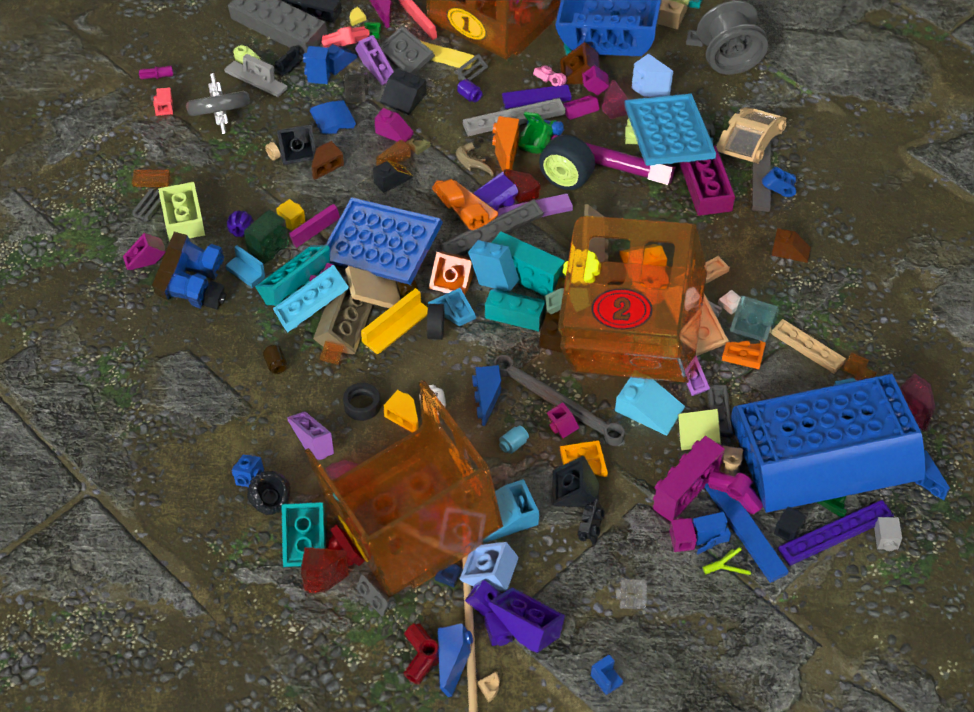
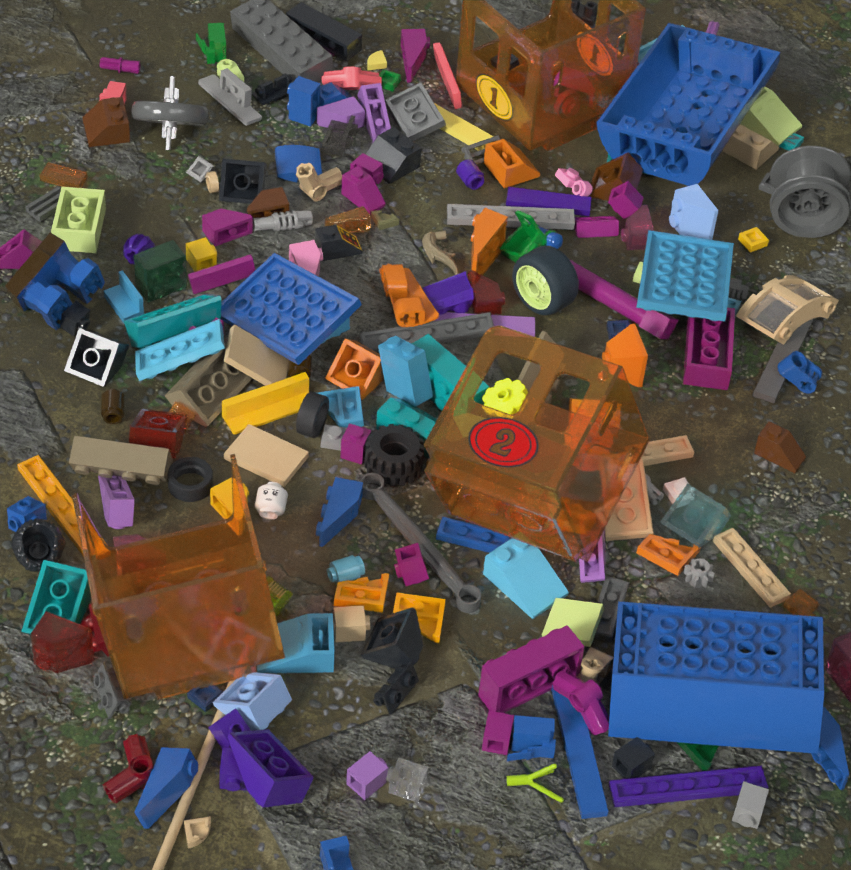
camera: 15 degrees right, 5 degrees down
none -> light orange tile [17,455,110,563]
none -> black slope [64,328,129,387]
none -> dark tan slope [69,436,174,485]
none -> reddish brown slope [82,97,130,147]
none -> clear red slope [129,409,187,459]
none -> light grey slope [186,156,218,183]
none -> green piece [196,23,226,64]
none -> magenta slope [202,208,253,246]
none -> tan tile [224,424,309,487]
none -> light grey hinge [253,210,313,232]
none -> bright pink slope [289,240,323,276]
none -> tan piece [296,163,342,202]
none -> medium lavender slope [317,96,365,132]
none -> light grey plate [321,424,347,451]
none -> tan brick [333,606,370,642]
none -> light orange wing [334,573,389,613]
none -> magenta brick [340,423,371,465]
none -> medium lavender brick [346,751,388,800]
none -> magenta brick [350,153,383,184]
none -> black tyre [364,424,424,487]
none -> blue tile [436,517,512,553]
none -> orange slope [484,139,540,188]
none -> orange slope [602,324,648,387]
none -> dark blue tile [606,320,630,340]
none -> light grey gear [684,558,715,588]
none -> yellow plate [738,227,769,252]

